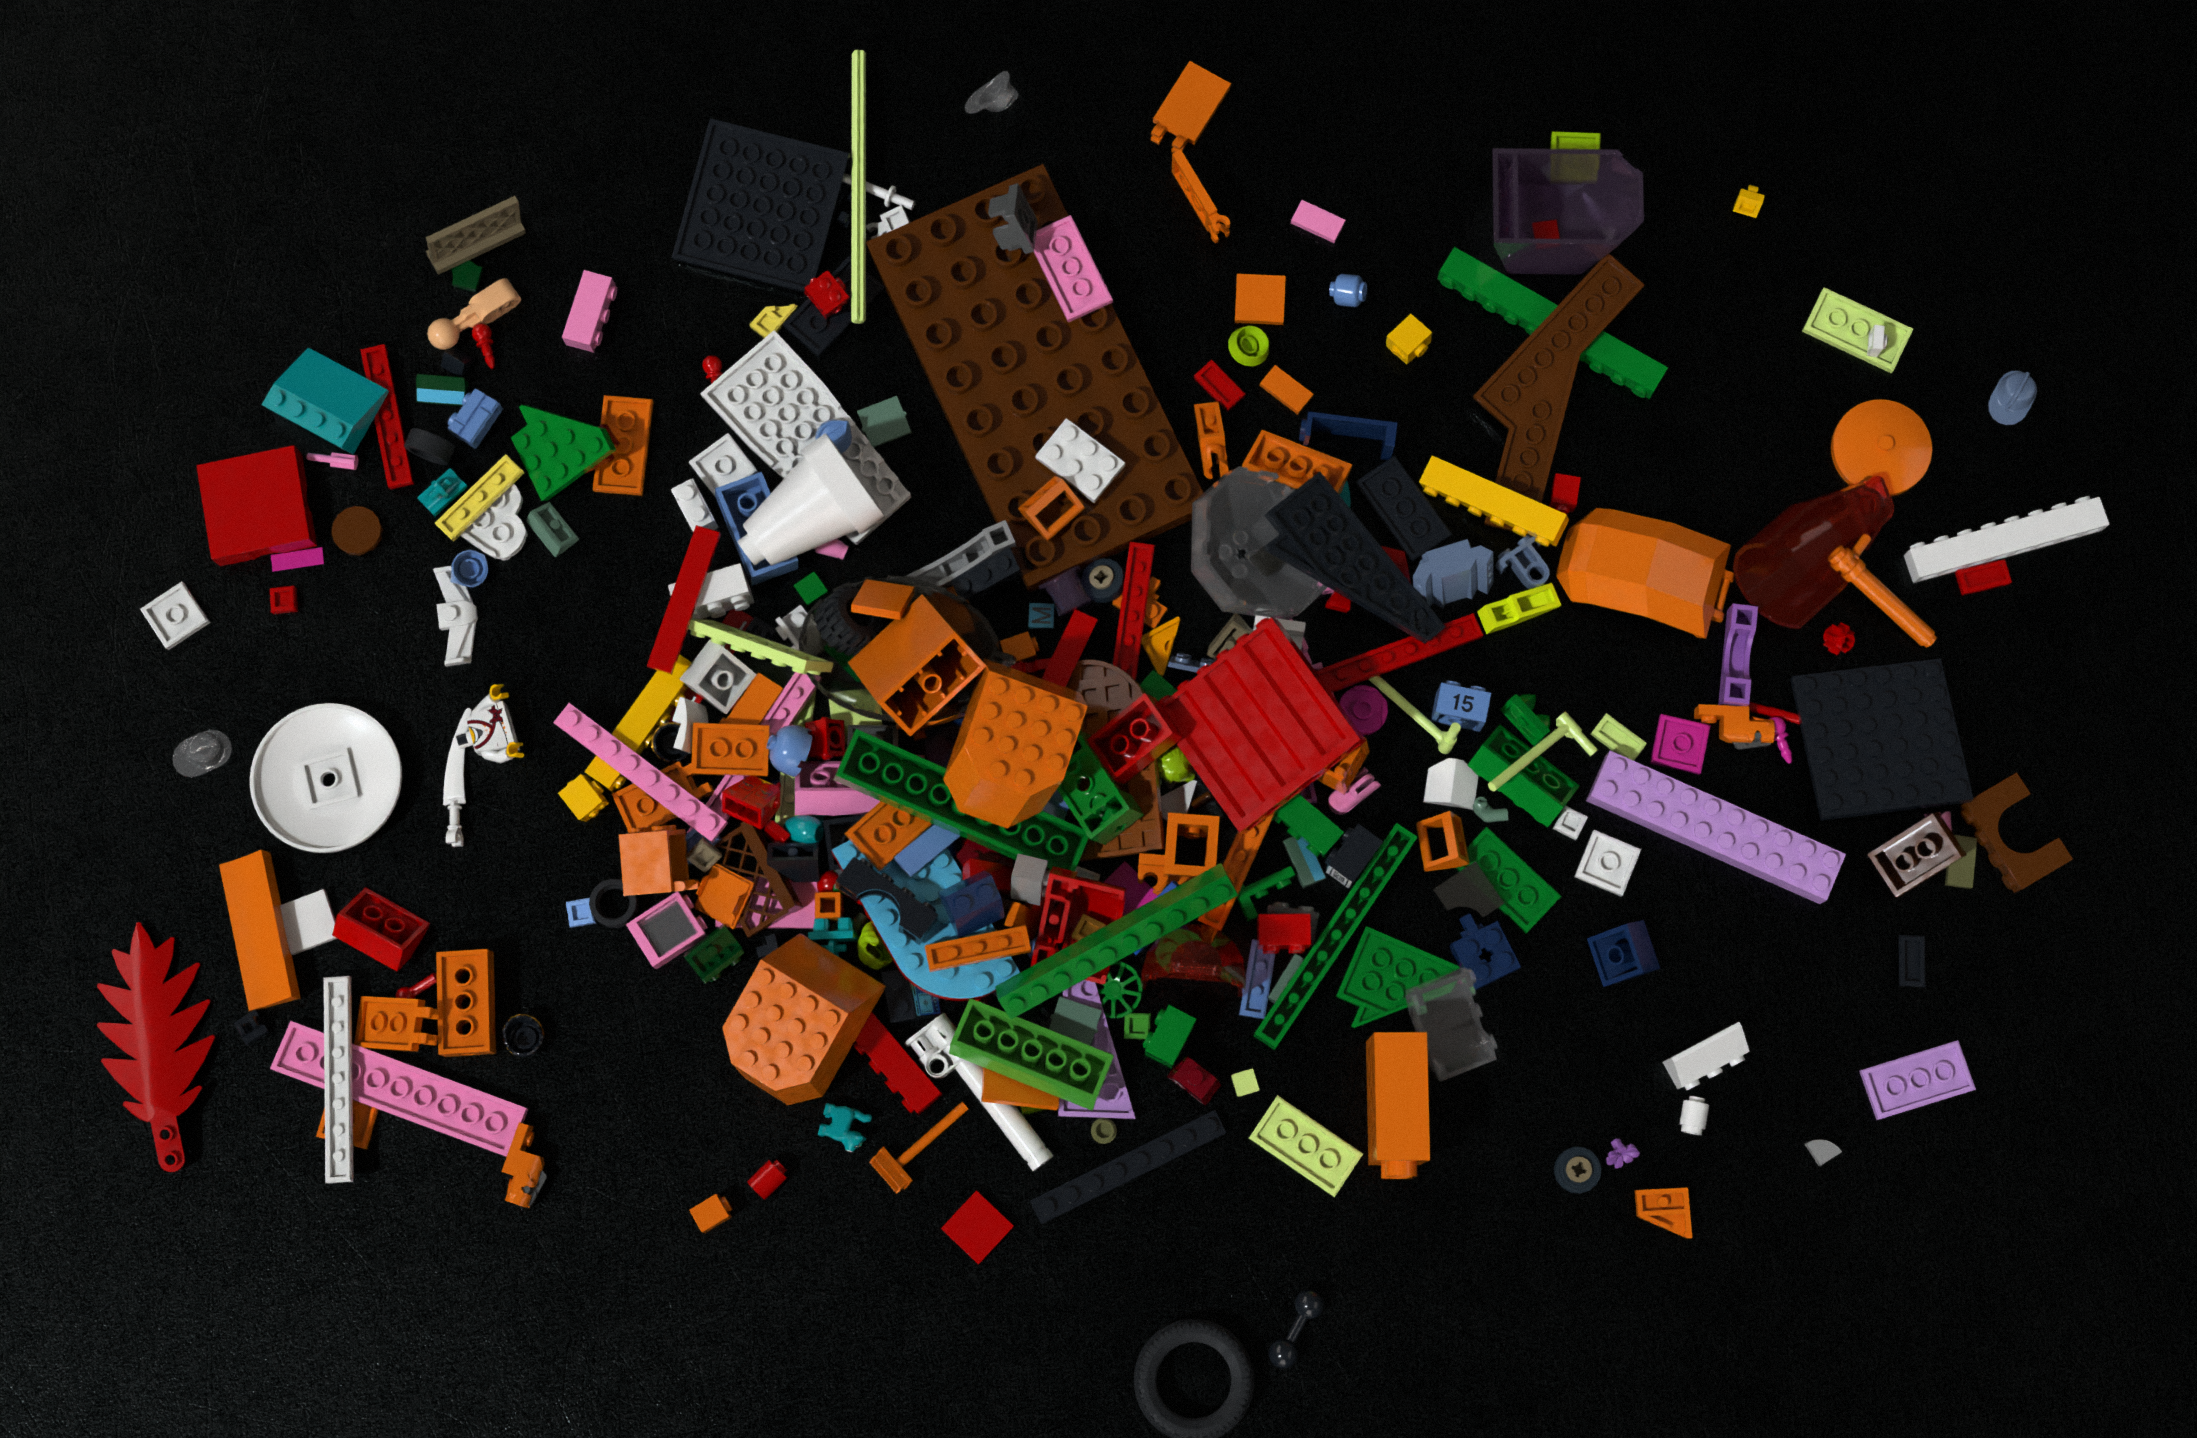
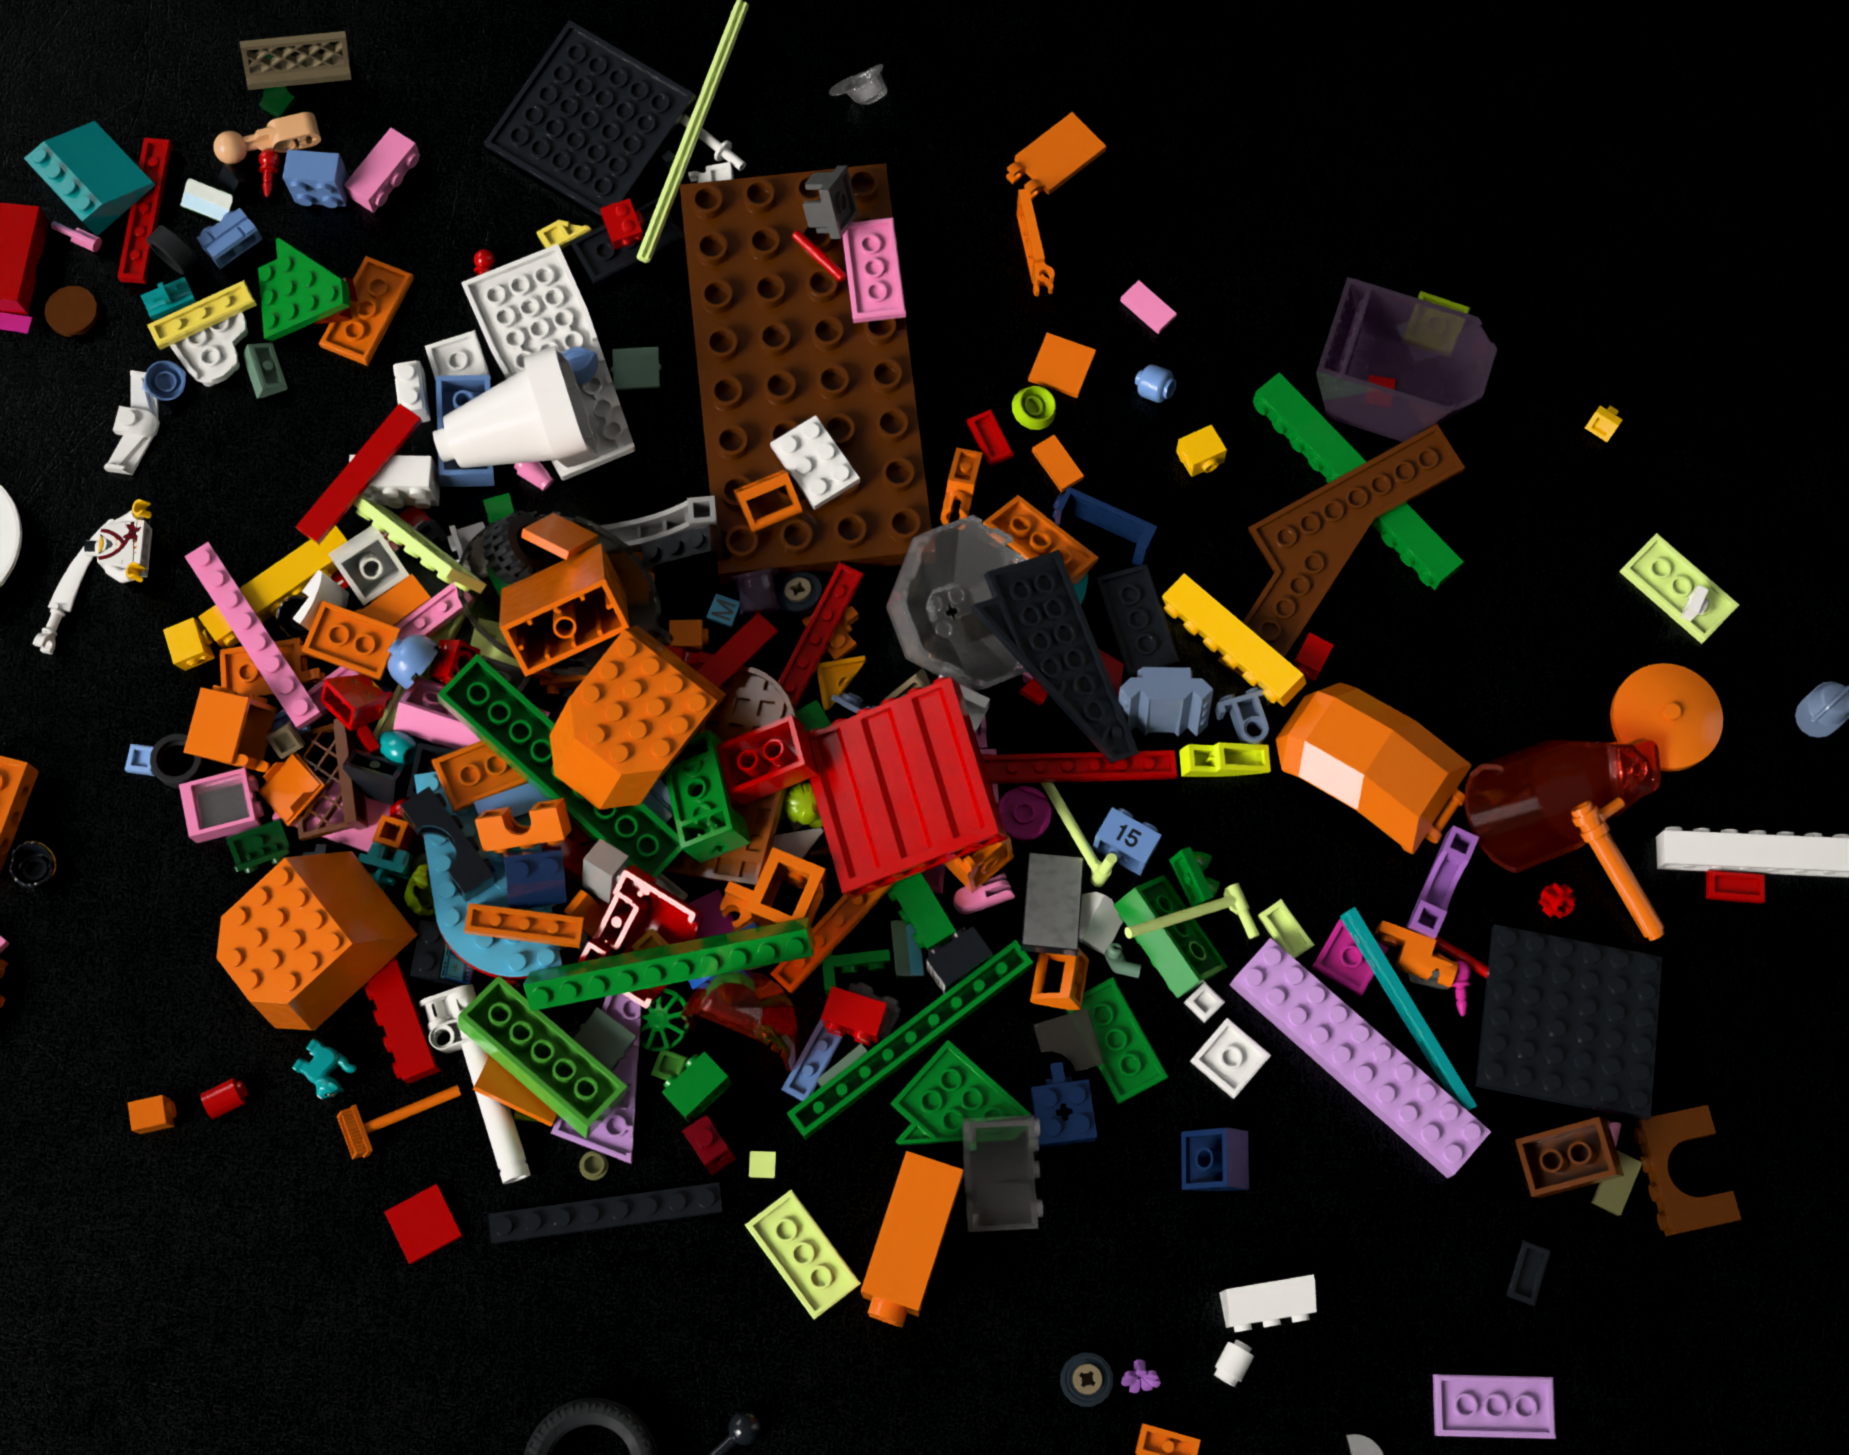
camera: 15 degrees right, 5 degrees down
none -> medium blue brick [283,150,350,208]
none -> orange arch [475,798,572,854]
none -> red piece [792,230,847,282]
none -> flat silver tile [1021,852,1084,956]
none -> teal tile [1340,907,1477,1111]

